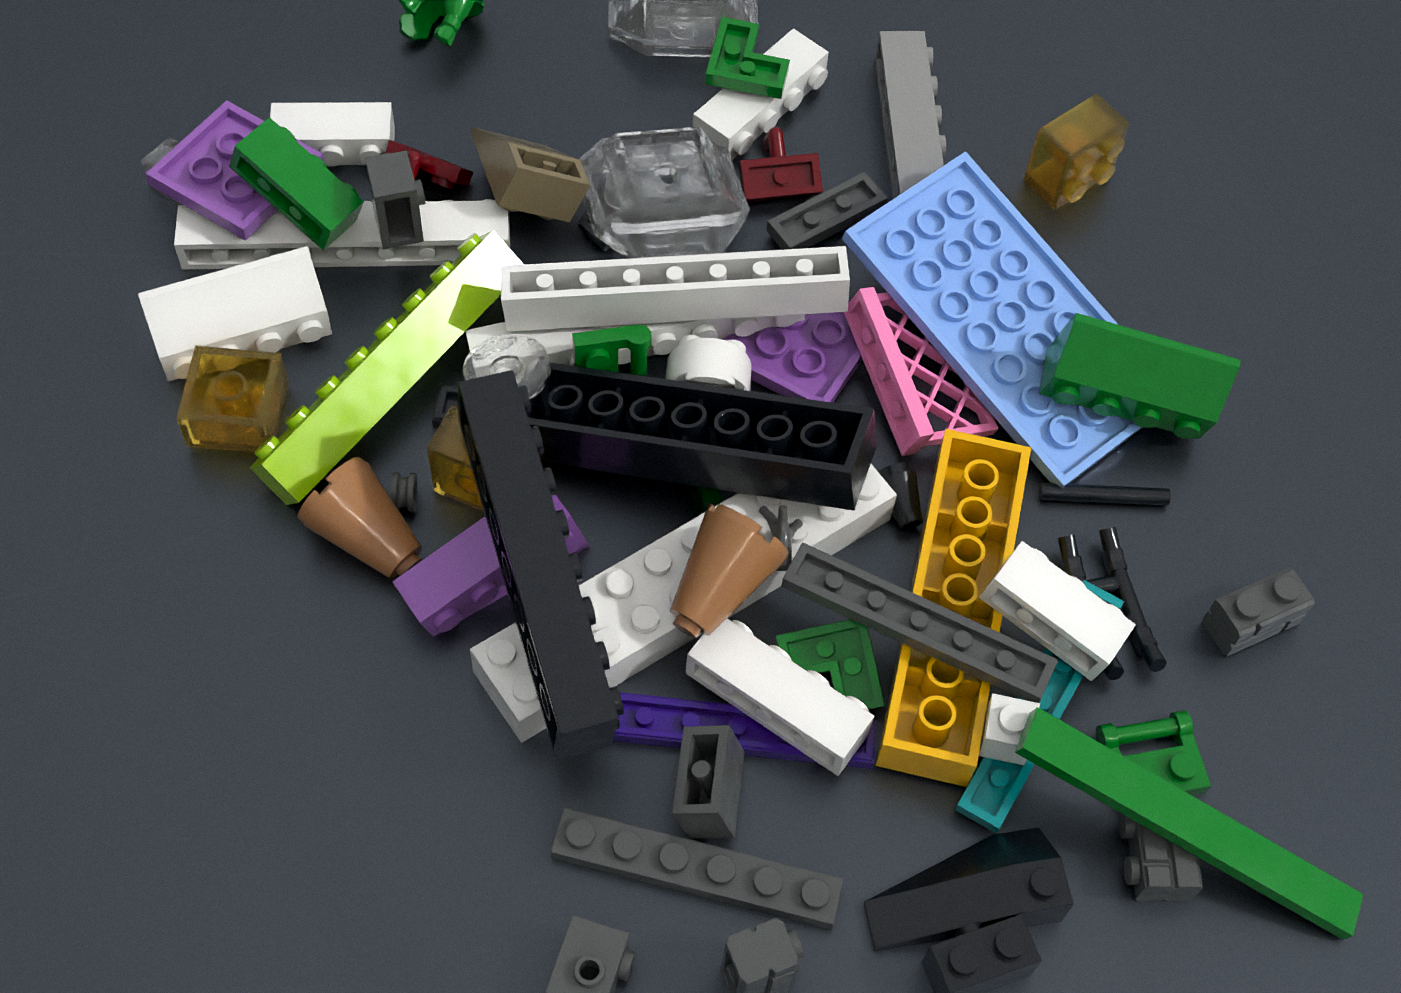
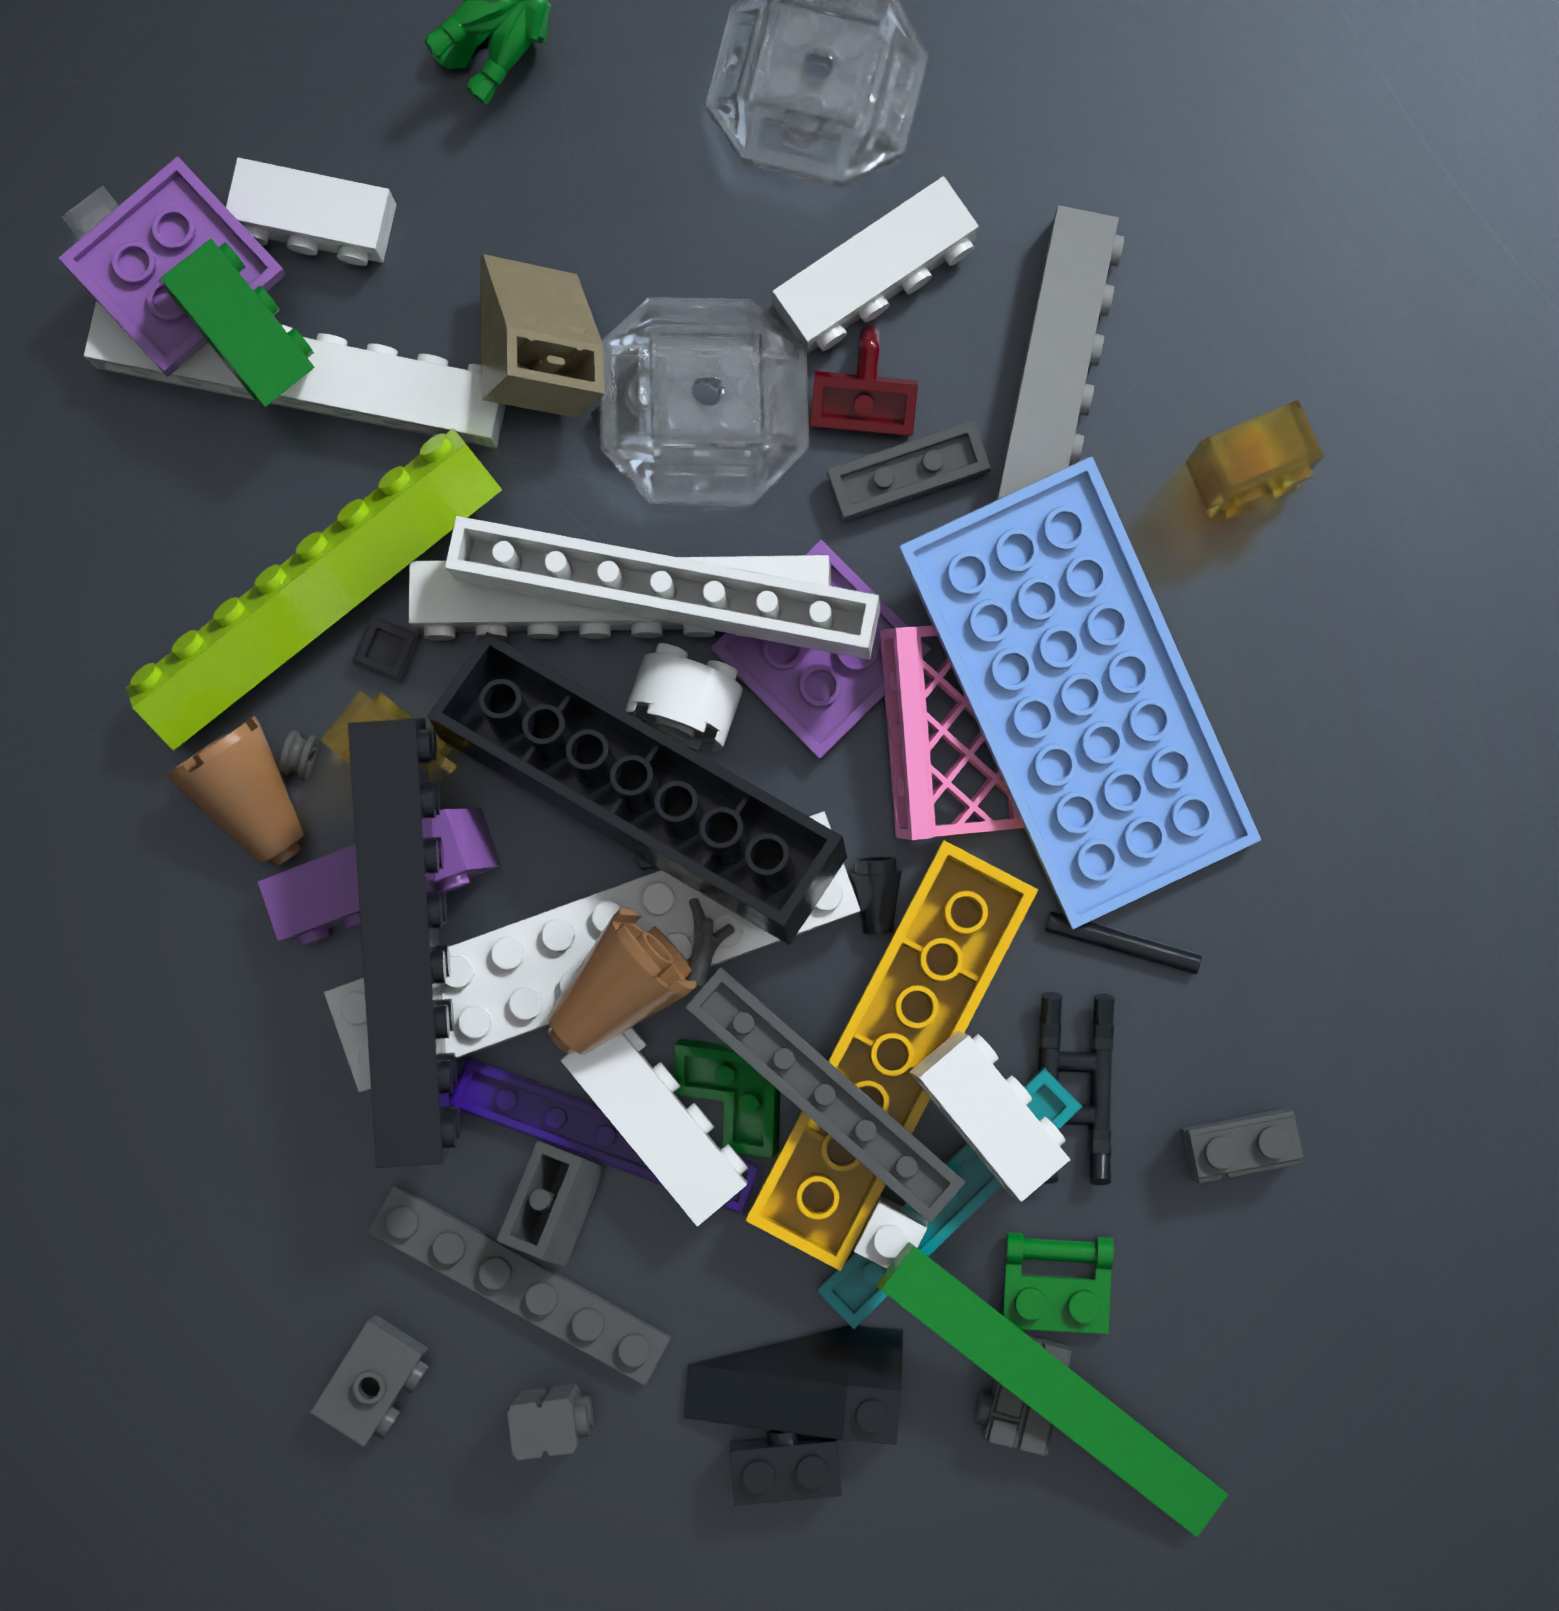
camera: 20 degrees right, 25 degrees up
white slope [138,246,332,382] -> none
clear yellow brick [177,345,289,452] -> none
dark grey brick [365,150,426,250] -> none
dark red plate [385,140,474,190] -> none
clear tile [462,334,551,399] -> none
green plate [572,325,651,377] -> none
green plate [705,17,790,99] -> none
green slope [1039,313,1241,439] -> none

